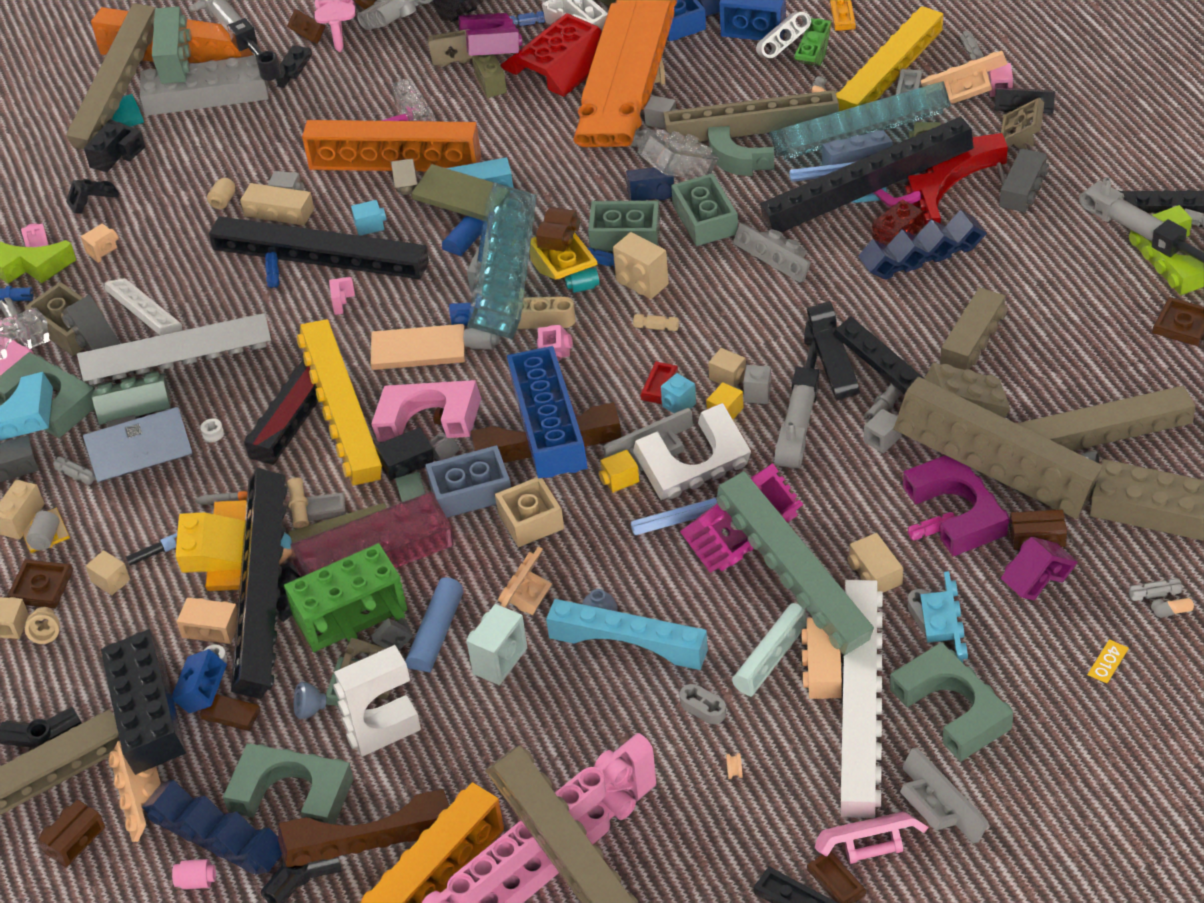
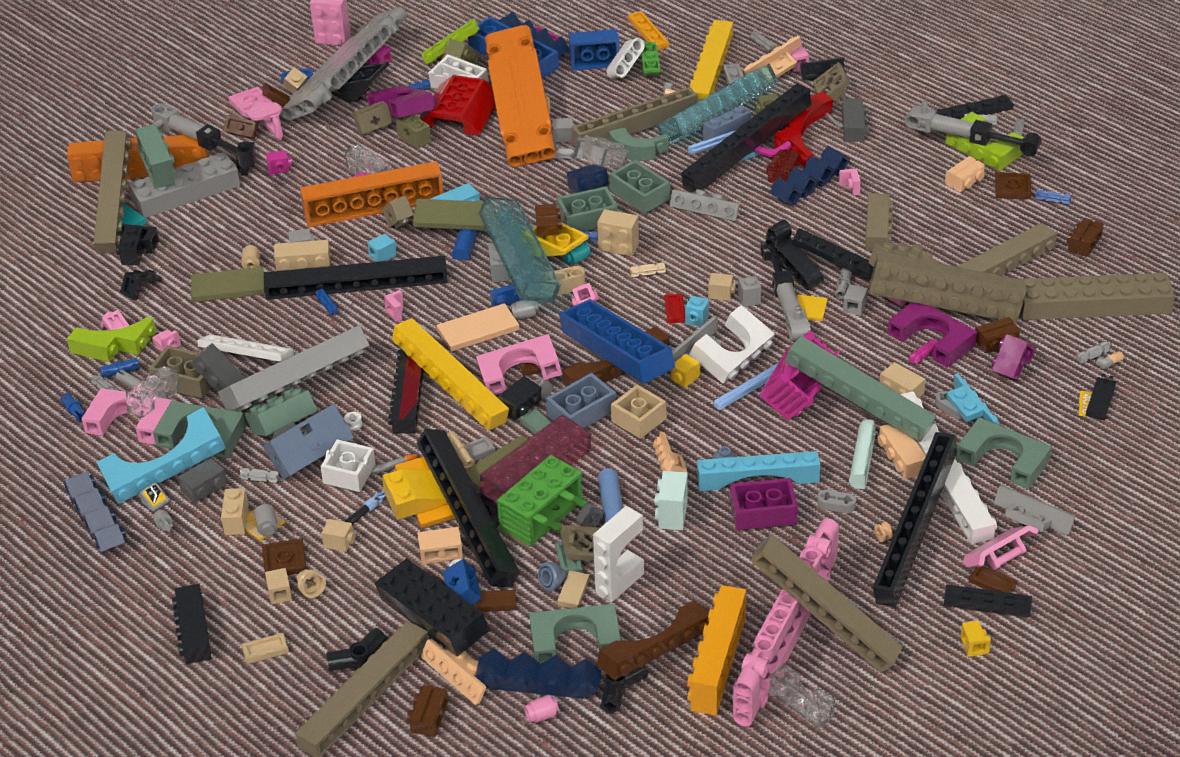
camera: 25 degrees left, 5 degrees down
light nougat brick [80,224,119,263] -> none
yellow brick [706,382,744,420] -> none
none -> bright pink bracket [152,329,181,351]
none -> olive tile [191,267,265,302]
none -> dark pink brick [266,150,292,177]
none -> white brick [321,440,376,492]
none -> tan tile [557,571,590,608]
none -> magenta brick [730,478,798,530]
none -> yellow piece [797,295,828,321]
none -> bright pink bracket [839,169,861,196]
none -> black brick [873,432,957,607]
none -> light nougat brick [945,156,985,192]
none -> black hinge [1085,374,1117,421]

